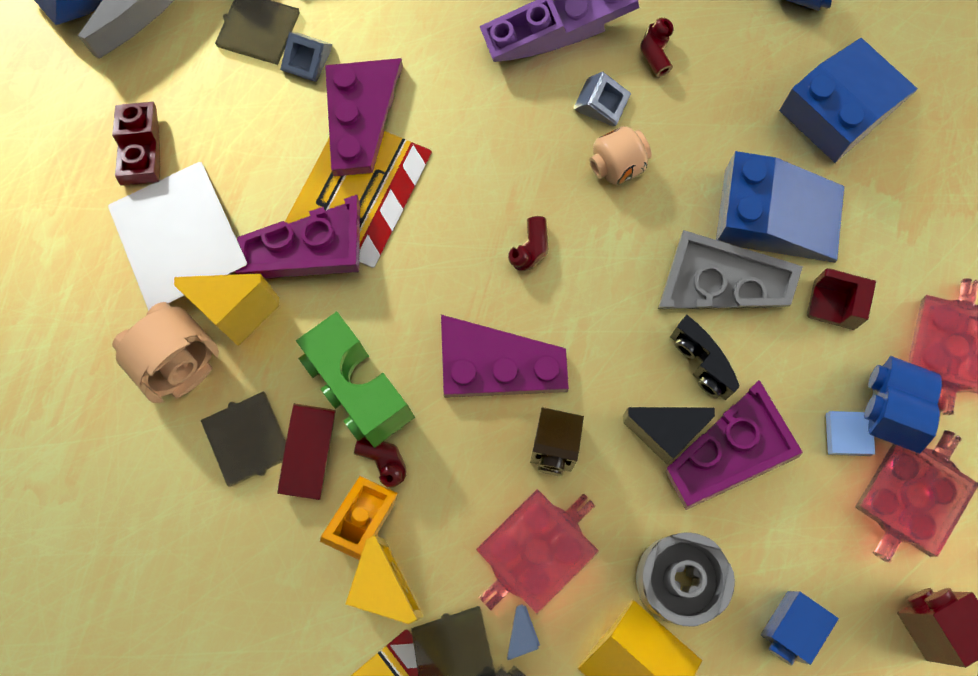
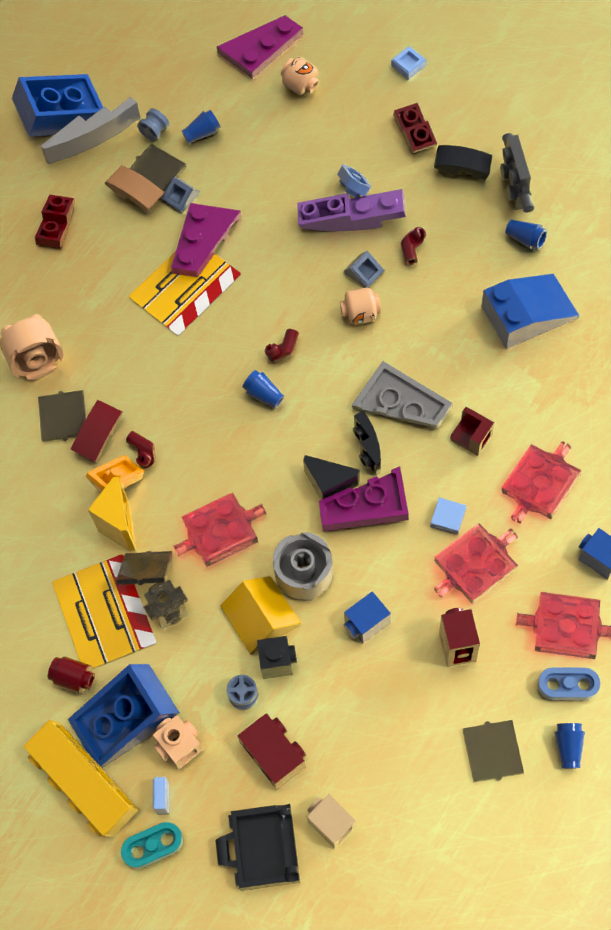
camera: 20 degrees right, 10 degrees down
white sticker [108,162,247,310] -> none
yellow slope [174,274,279,346] -> none
magenta wing [235,195,360,278] -> none
bright green arch [296,311,415,448] -> none
magenta wing [441,314,569,398] -> none
sand blue slope [507,604,540,660] -> none
dark brown slope [530,407,584,476] -> none
slope [716,151,844,263] -> none
blue brick [864,356,942,454] -> none
none -> medium nougat slope [105,165,164,213]
none -> blue cone [242,370,284,409]

